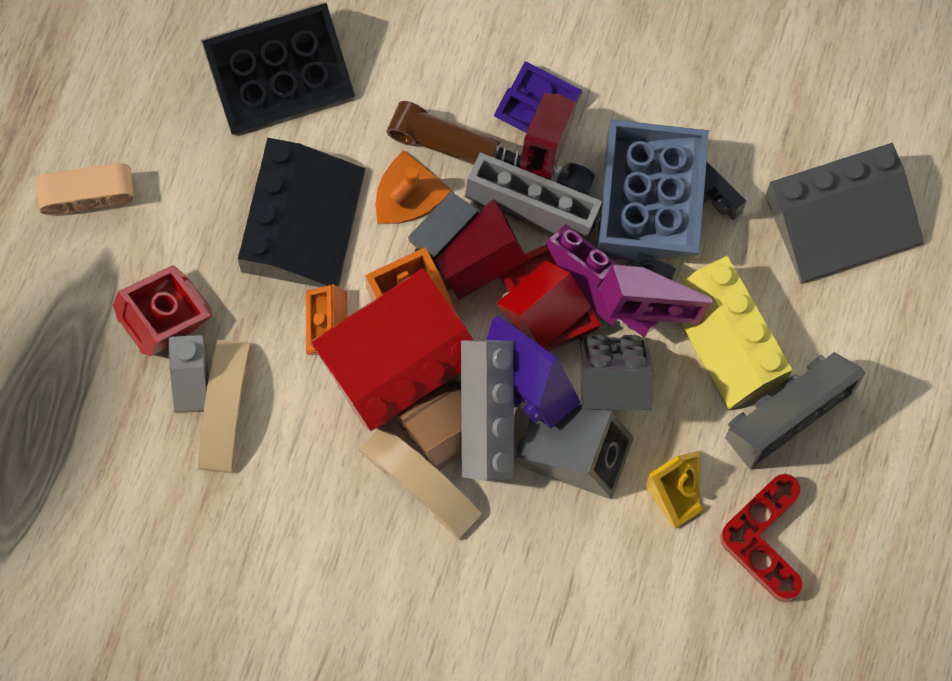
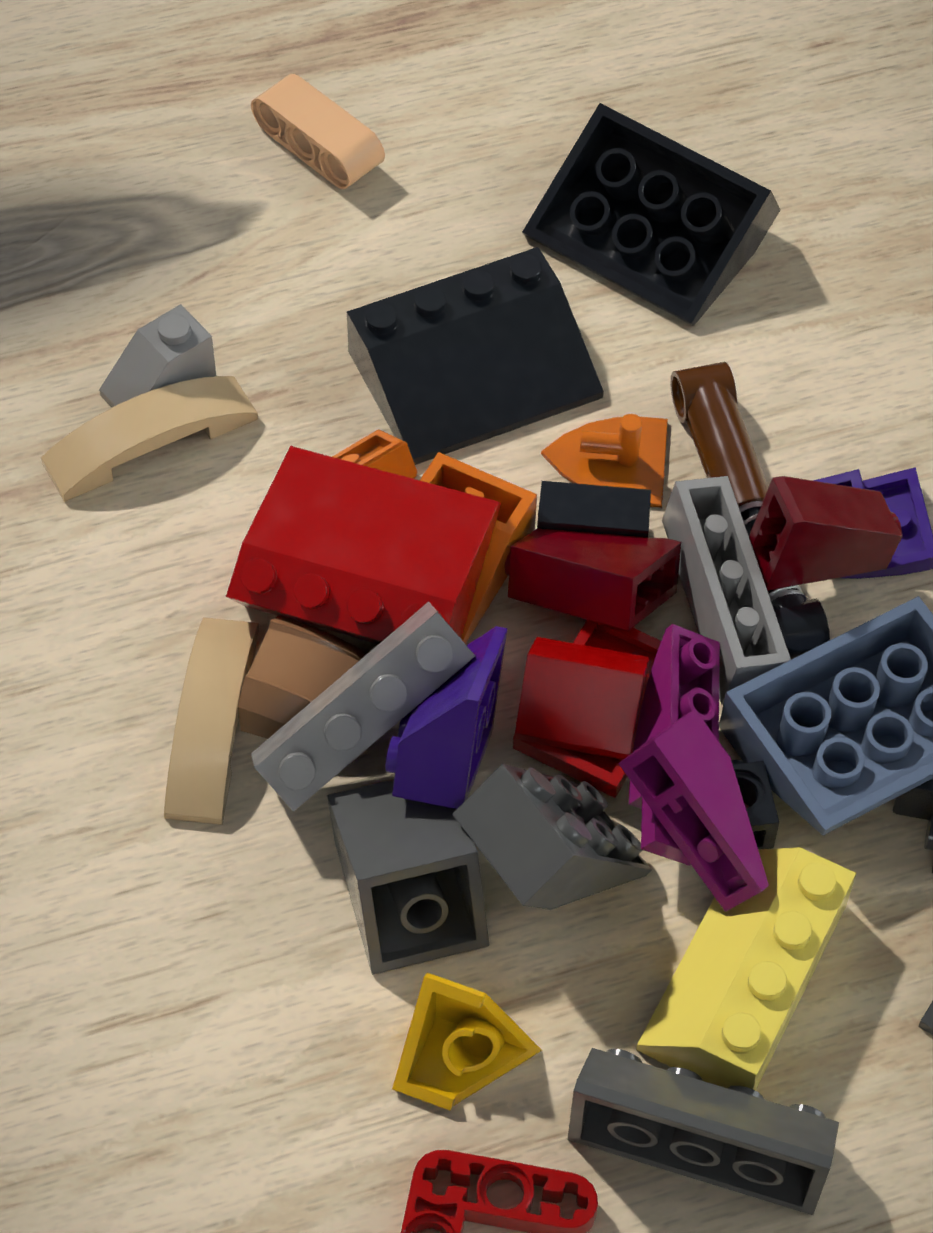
camera: 55 degrees right, 15 degrees down
red slope [113,265,212,356] -> none

